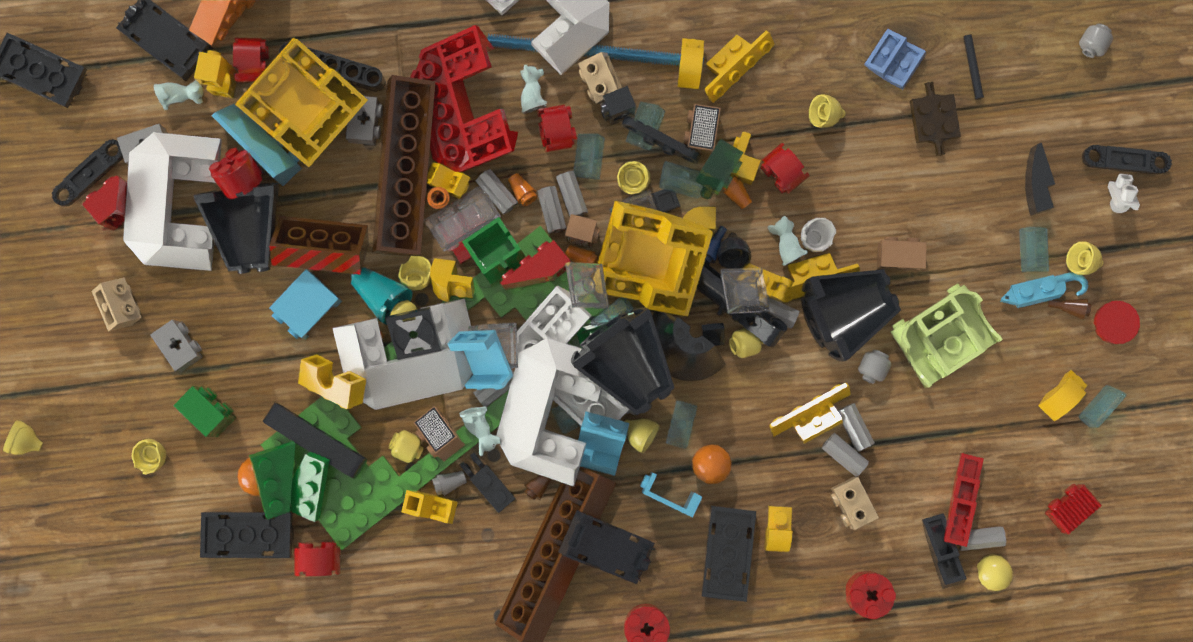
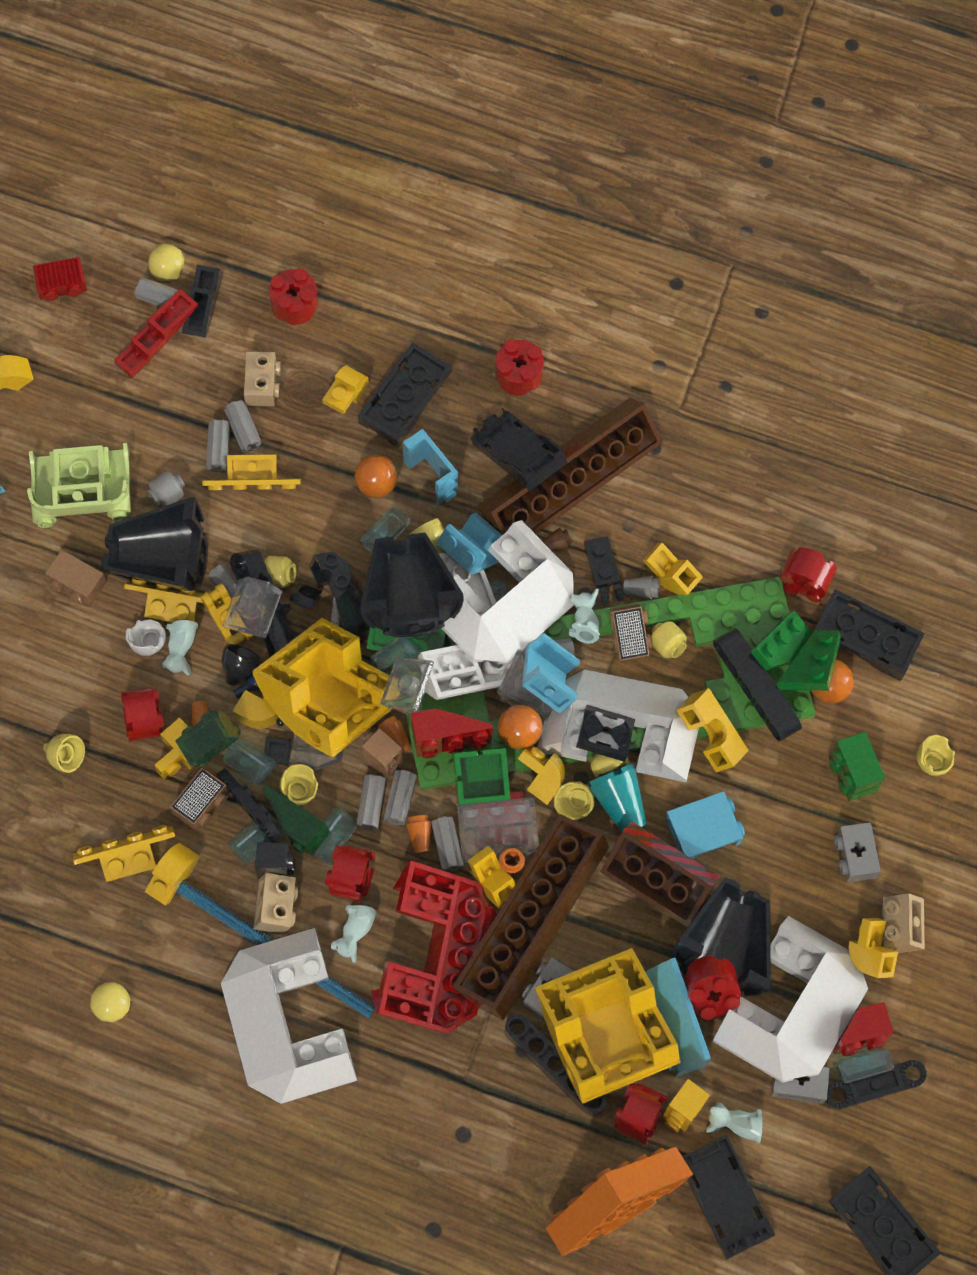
camera: 155 degrees left, 15 degrees down
none -> dark green slope [263,785,331,856]
none -> orange piece [498,704,543,750]
none -> clear light blue slope [833,1048,894,1083]
none -> yellow brick [849,918,898,978]

